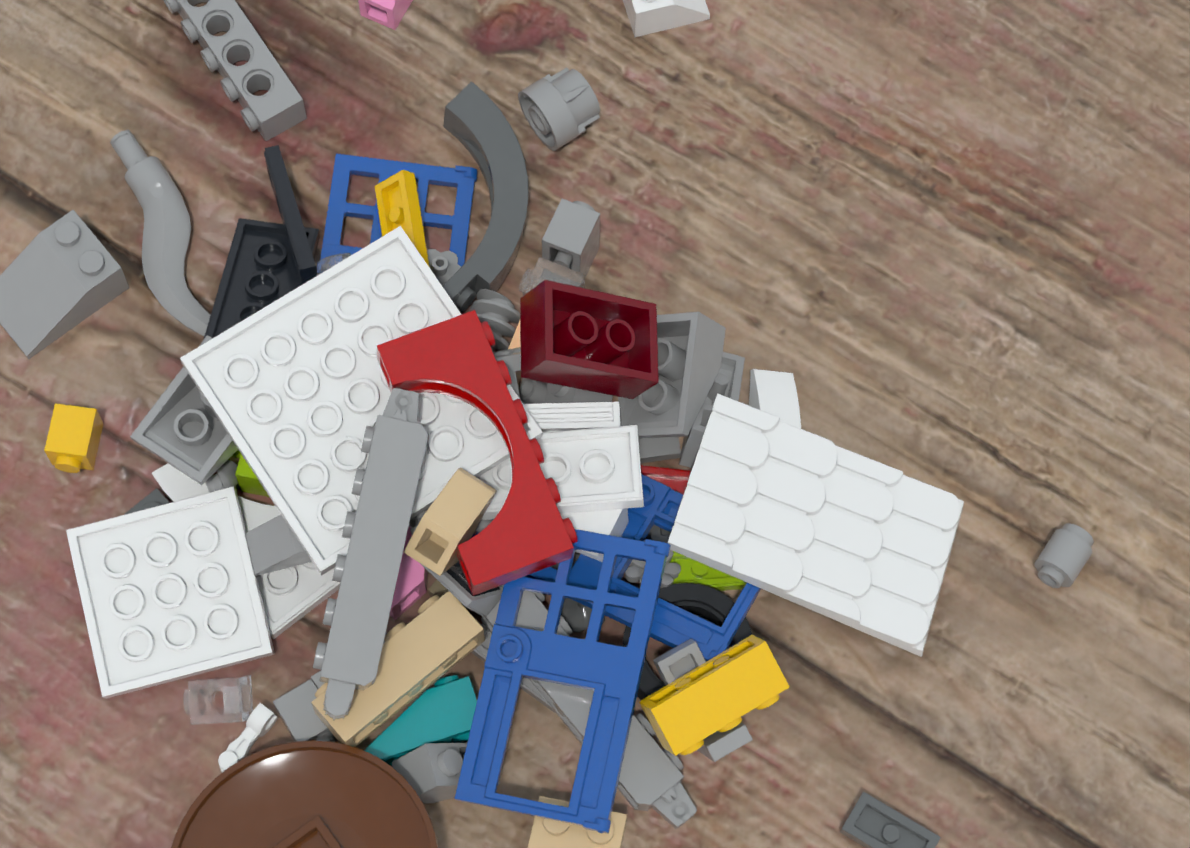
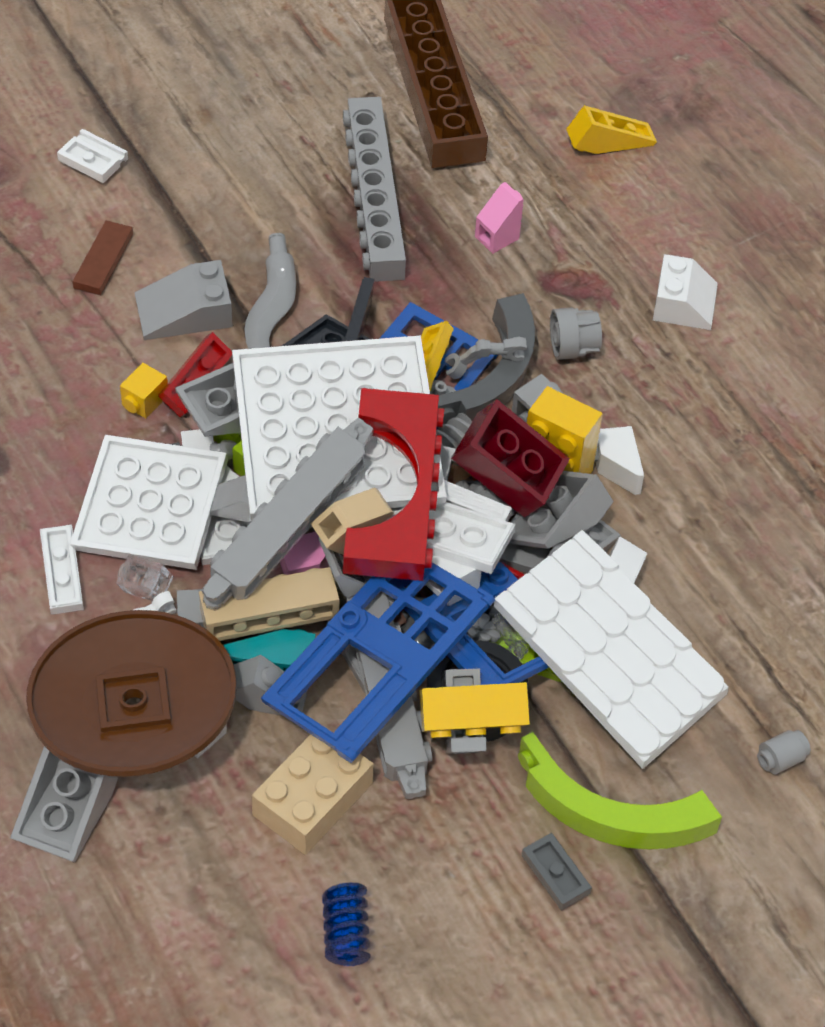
camera: 25 degrees right, 15 degrees down
none -> white tile [40,525,84,615]
none -> red plate [158,332,232,417]
none -> light grey piece [445,337,527,379]
none -> clear arm [492,613,529,660]
none -> lime arch [518,732,722,850]
none -> yellow brick [527,386,603,474]
none -> white slope [595,426,644,495]

